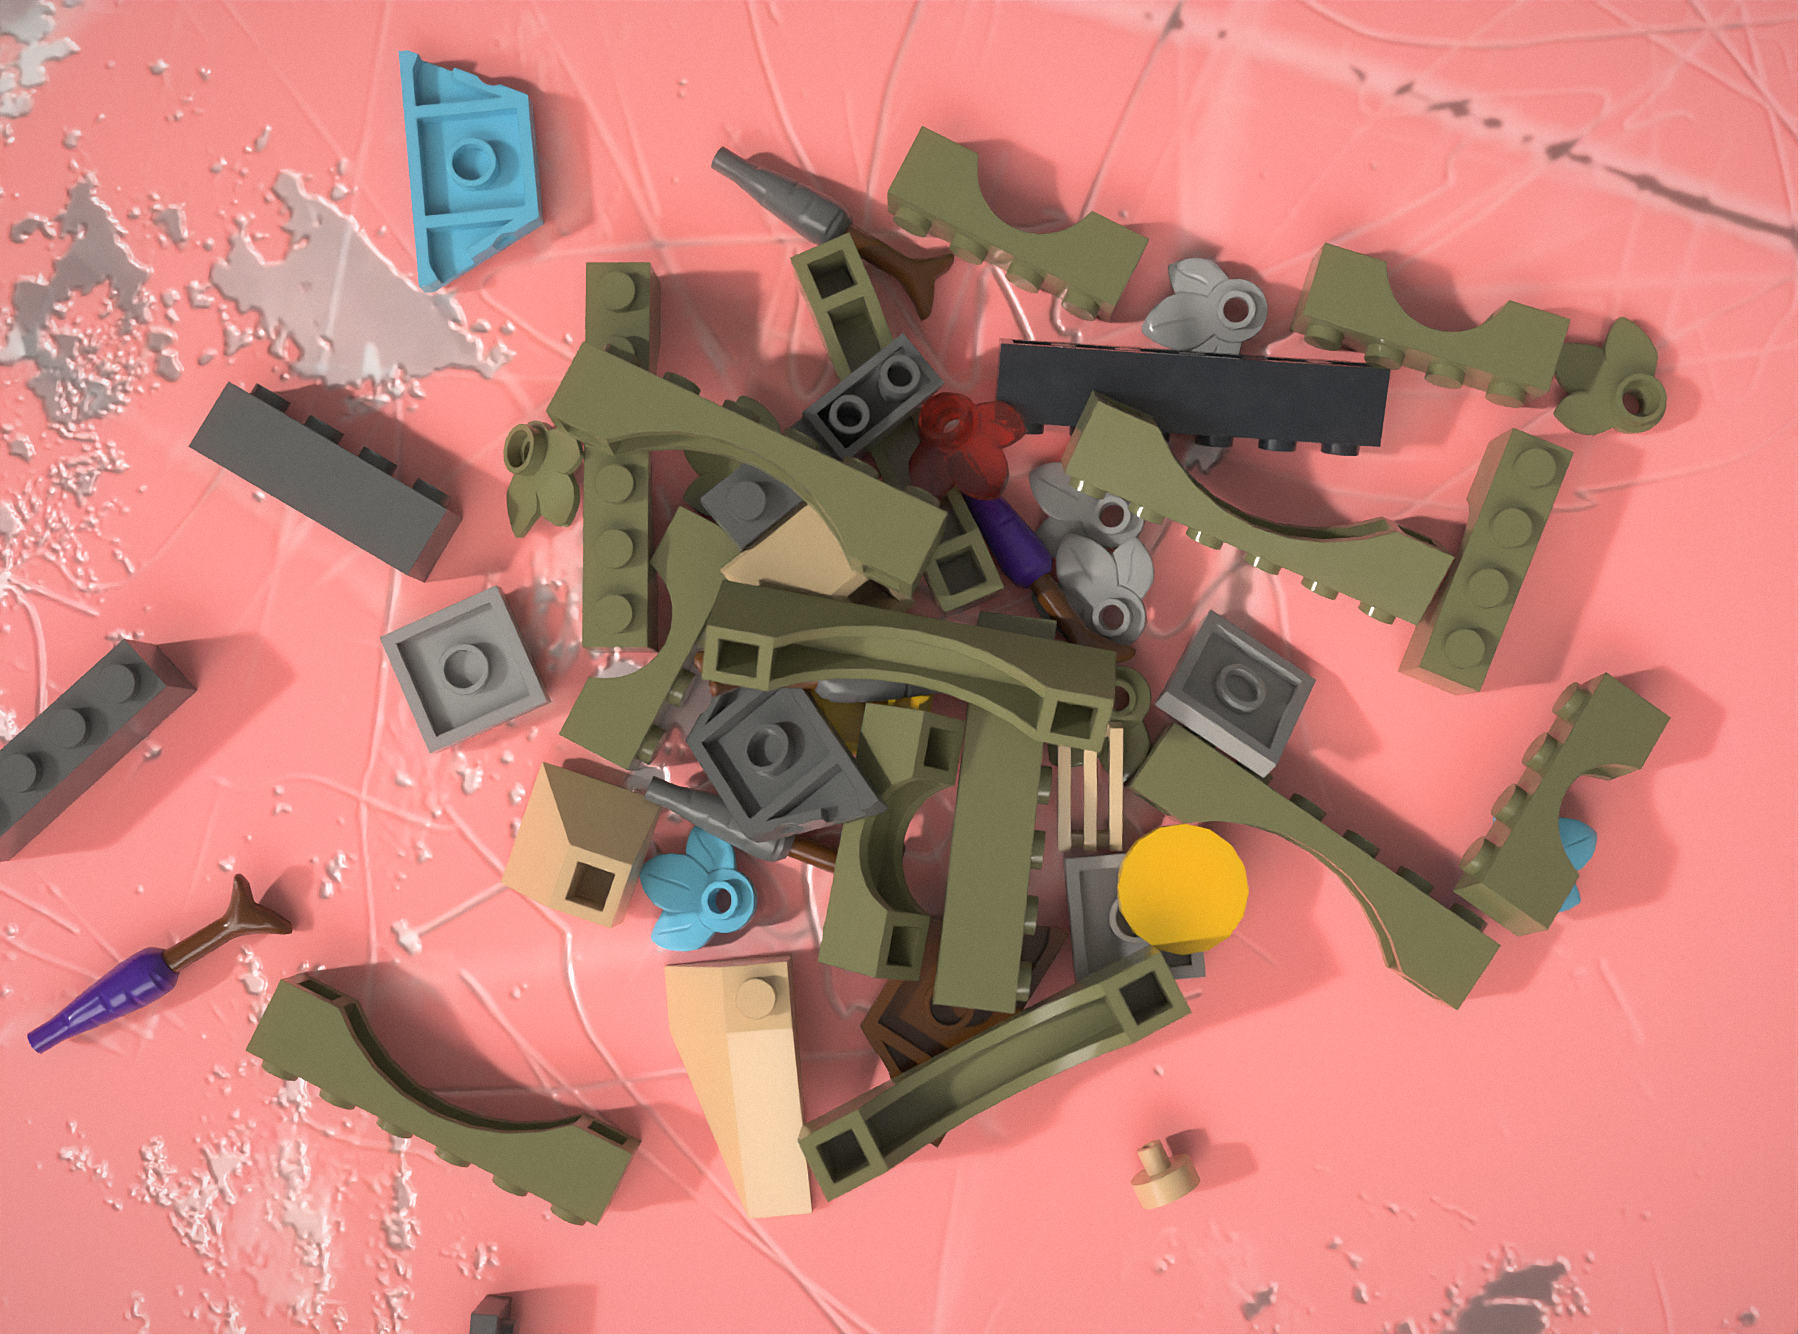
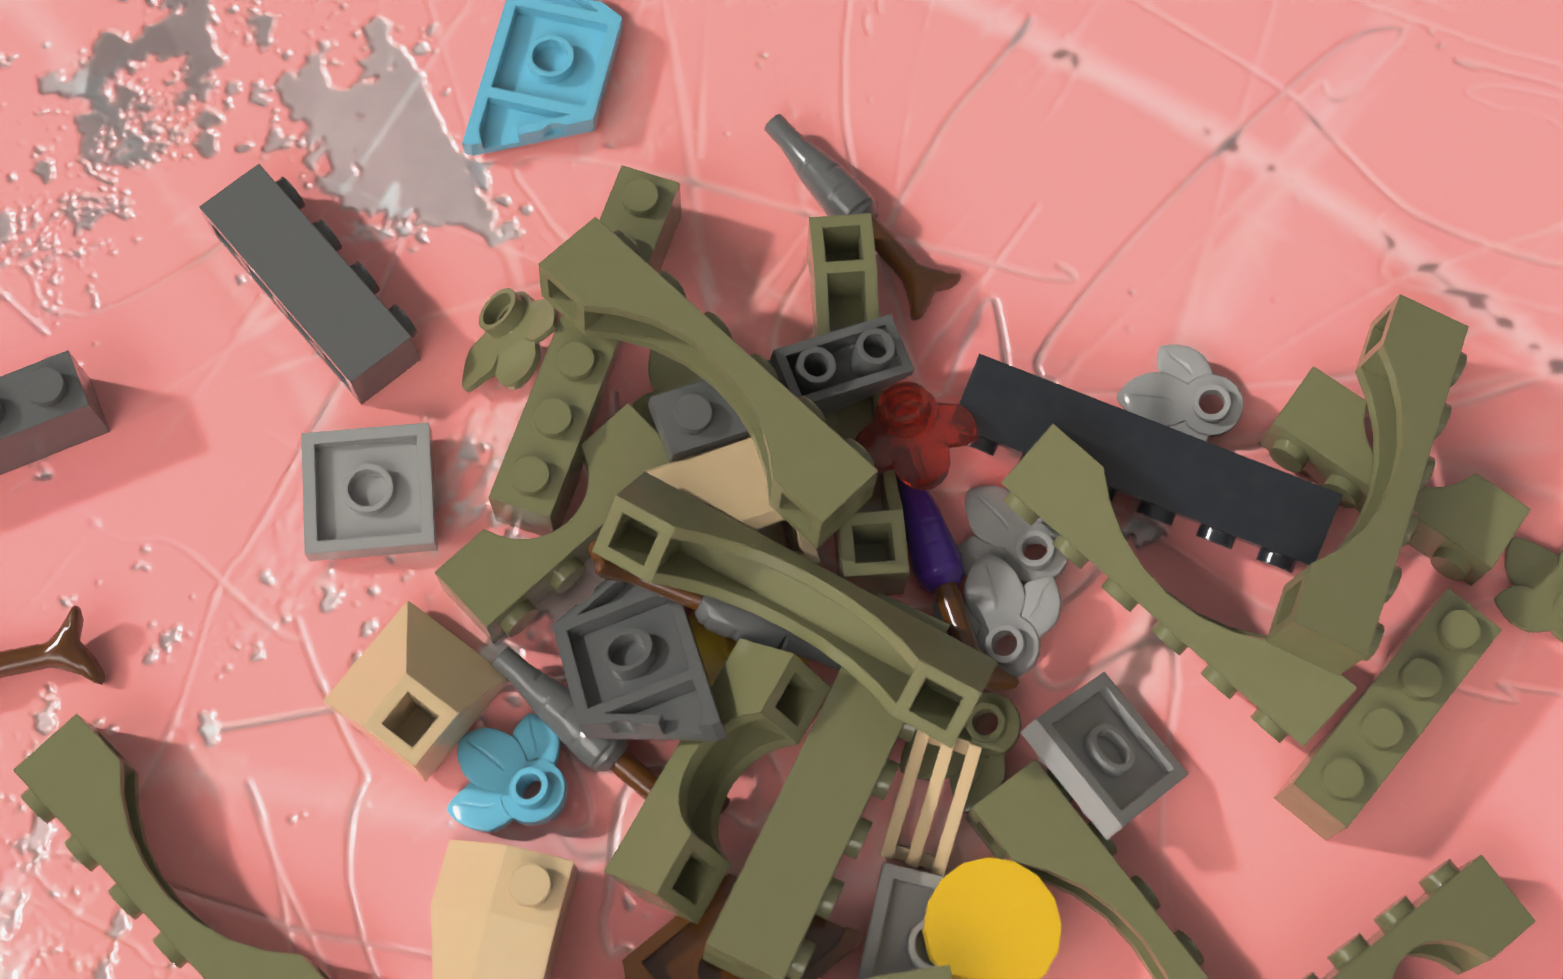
camera: 10 degrees right, 15 degrees down
olive arch [887,126,1149,323] -> none
none -> olive arch [1266,294,1469,676]

